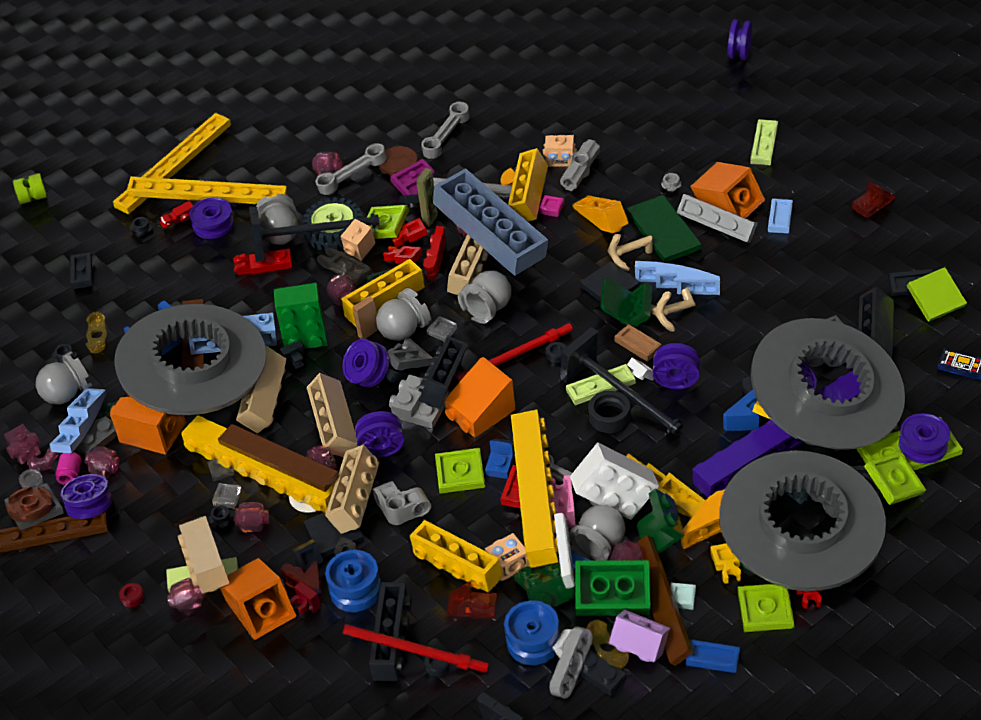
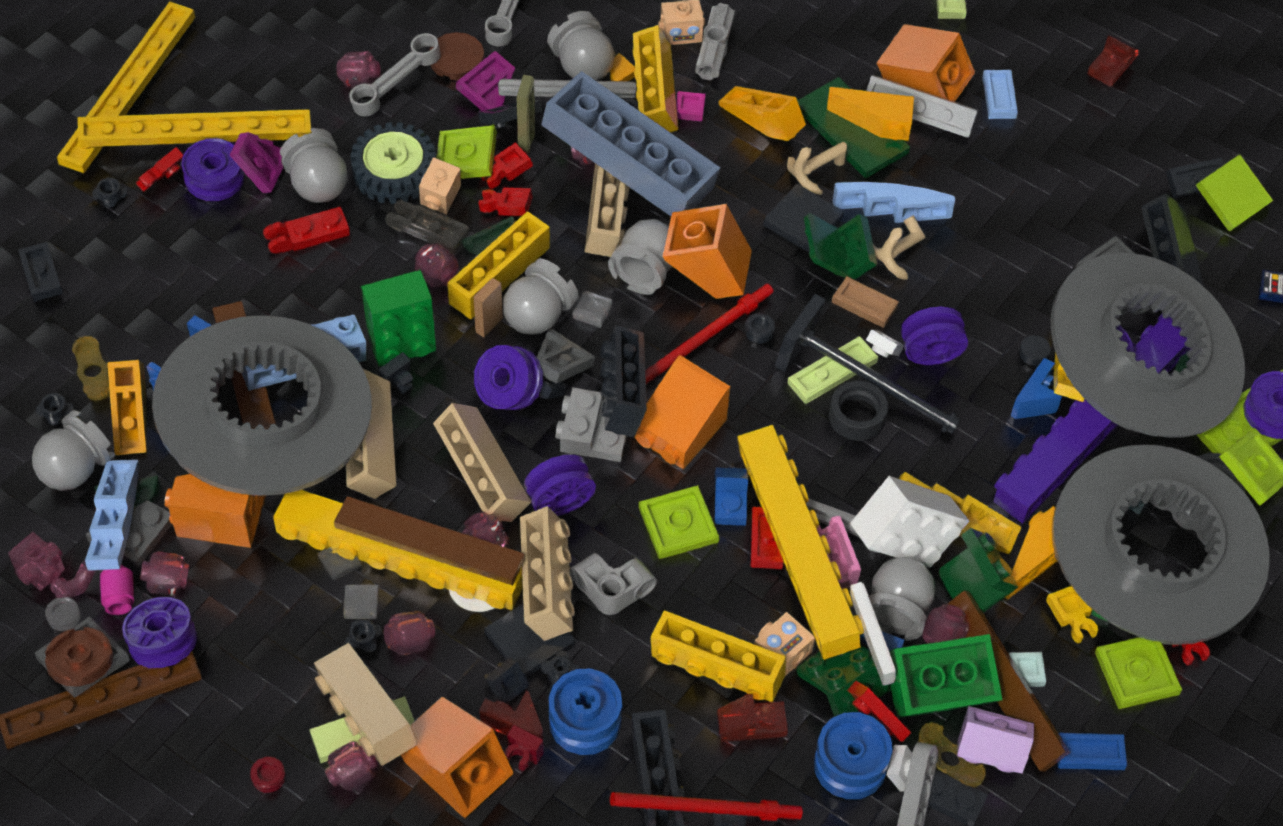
camera: 20 degrees left, 10 degrees up
black tile [249,207,379,262] -> none
red hinge [423,226,446,280] -> none
light grey plate [661,173,681,191] -> none
none -> light orange slope [108,360,147,455]
none -> magenta wing [230,132,283,193]
none -> light grey tile [547,11,615,81]
none -> orange slope [662,204,752,299]
none -> light orange slope [827,87,914,141]
none -> red plate [847,681,911,742]

